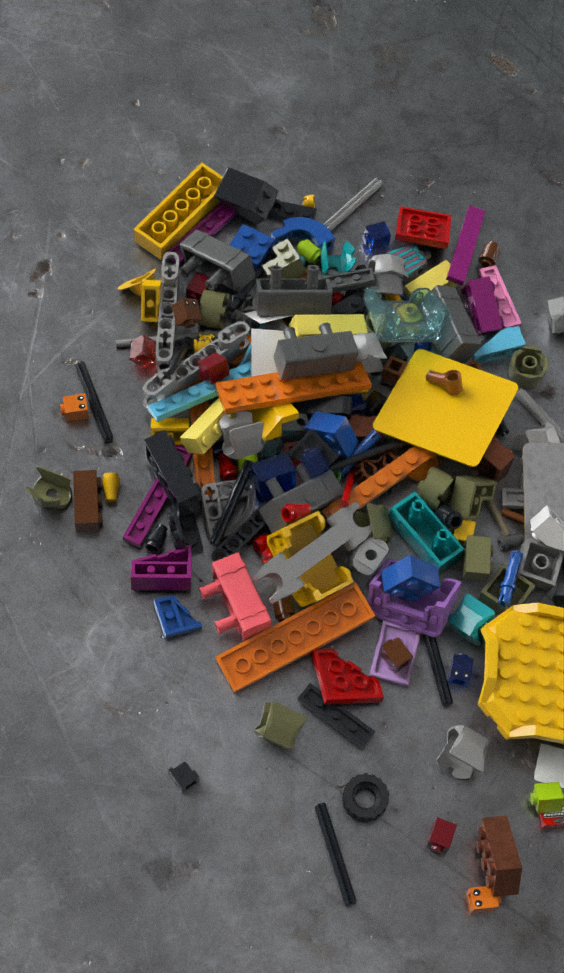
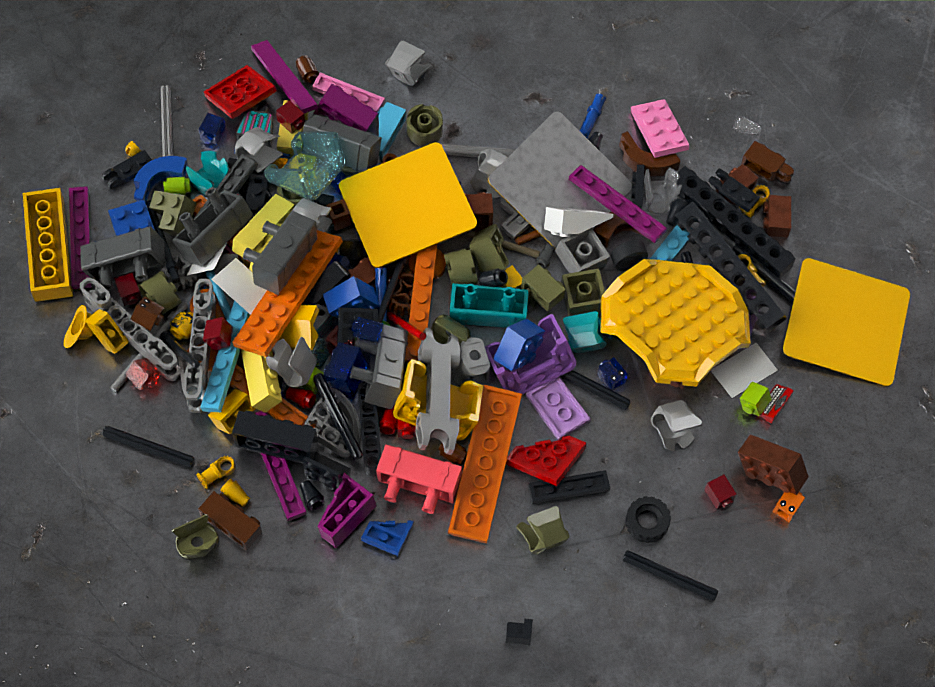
camera: 45 degrees left, 0 degrees up
orange brick [60,393,89,422] -> none
black slope [213,167,279,225] -> none
red cone [281,503,312,523] -> none
reddish brown brick [380,637,413,674] -> none
dark orange pin [426,370,463,395] -> none
blue pin [498,550,523,608] -> none
none -> yellow connector [196,456,236,489]
none -> dark red brick [276,100,305,134]

